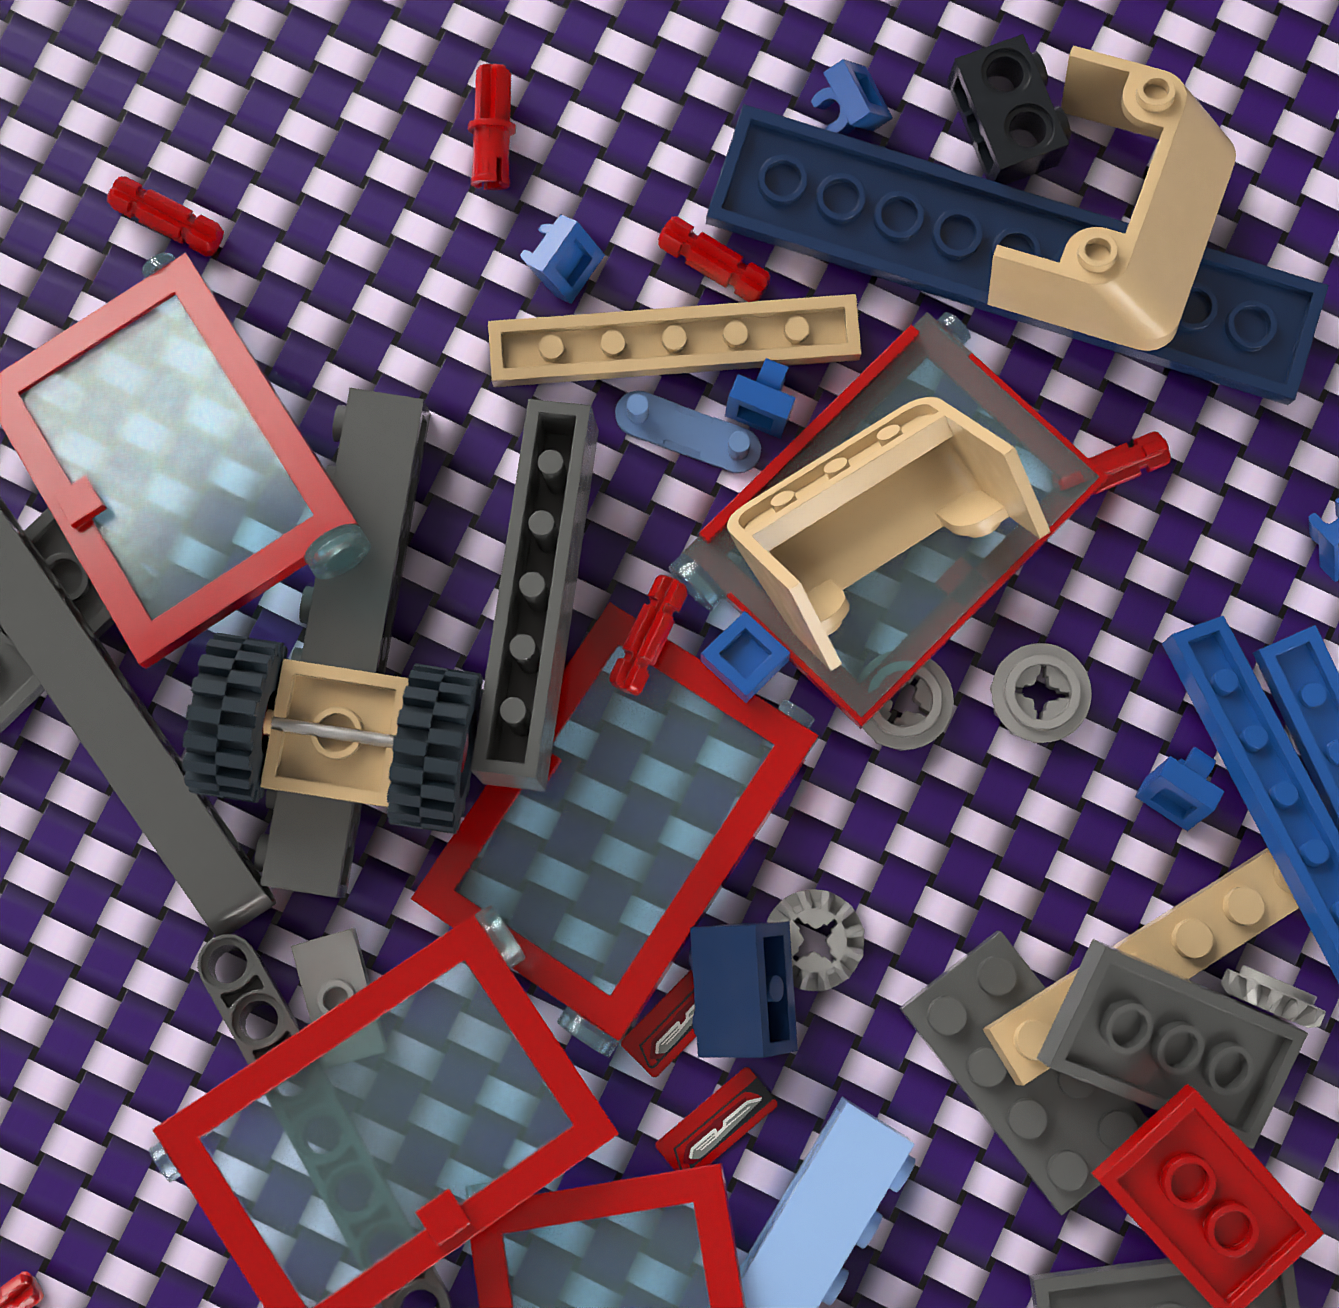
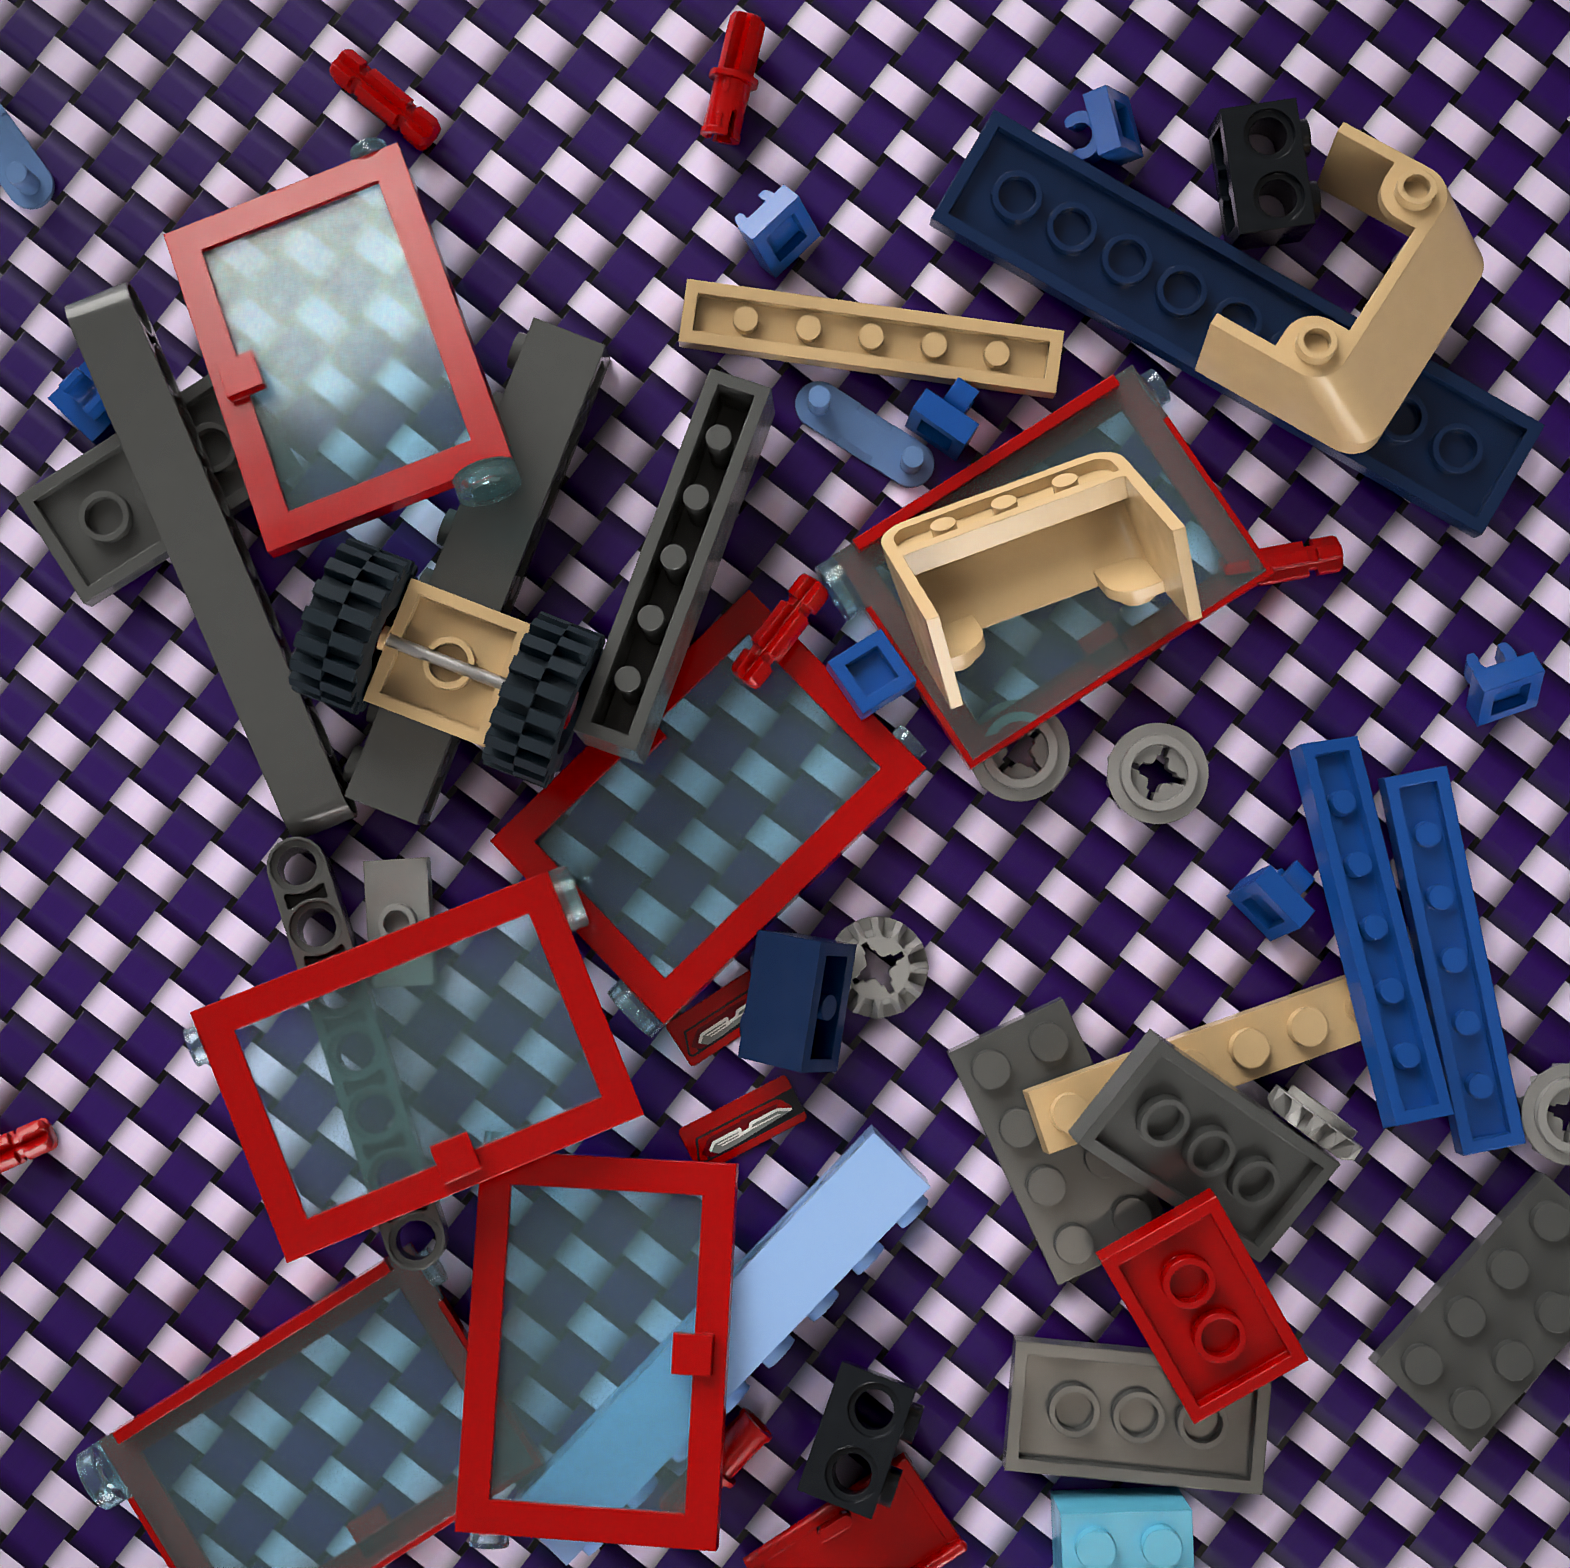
camera: 10 degrees right, 5 degrees up
red axle [658,216,771,302] -> none

